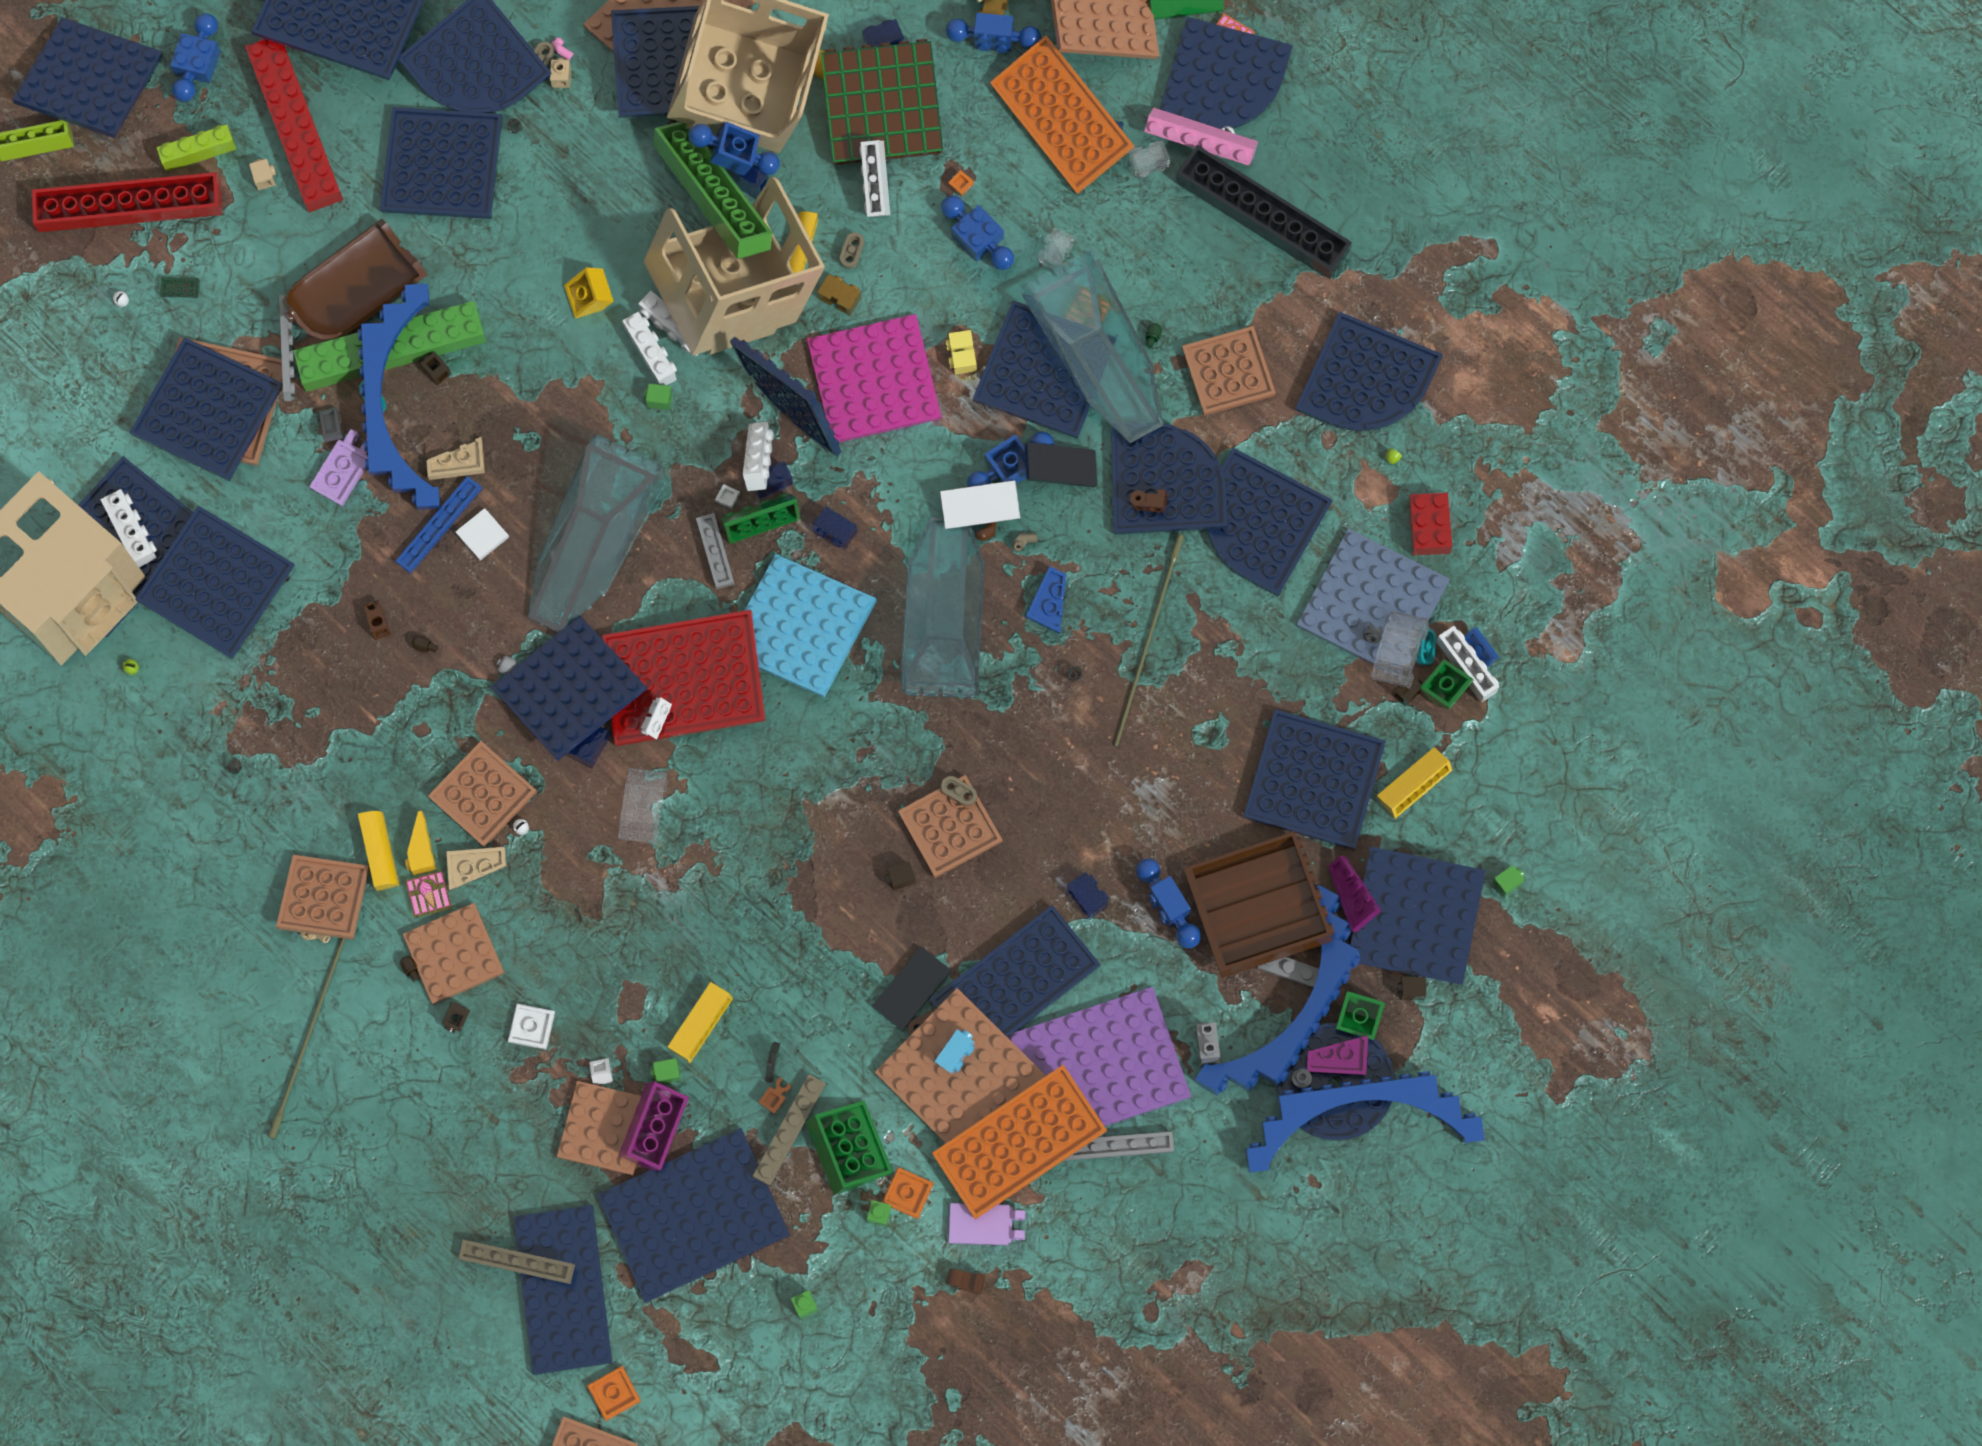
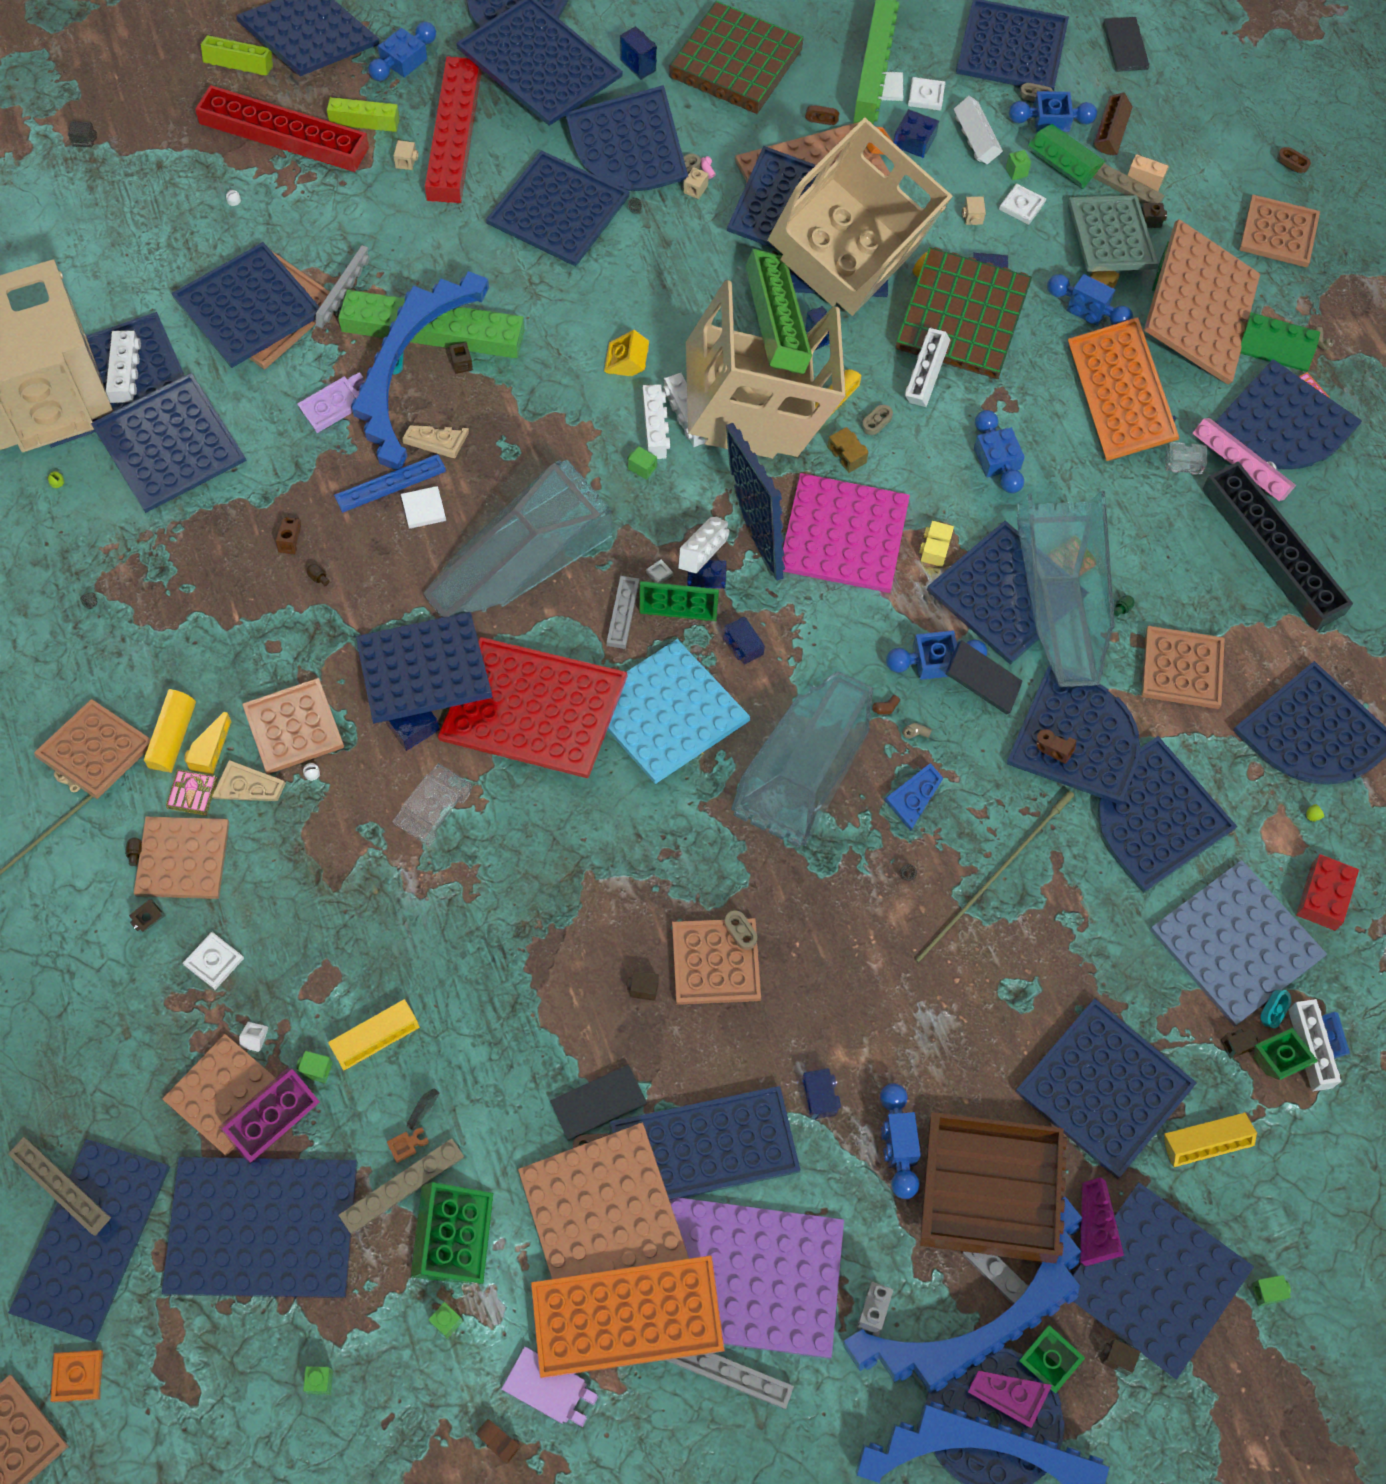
camera: 20 degrees right, 10 degrees down
clear green tile [160,277,200,298] -> none
reddish brown panel [282,219,428,339] -> none
dark grey tile [318,407,343,443] -> none
light grey piece [496,655,517,675] -> none
white hinge [641,697,672,739] -> none
blue brick [688,121,780,176] -> none
orange tile [882,1167,934,1220] -> none
medium azure brick [934,1029,975,1074] -> none
white tile [940,481,1021,529] -> none
orange plate [948,170,974,197] -> none
clear brick [1037,228,1074,275] -> none
dark grey plate [1292,1069,1312,1089] -> none
dark grey plate [1363,624,1383,644] -> none
clear plate [1371,611,1429,688] -> none

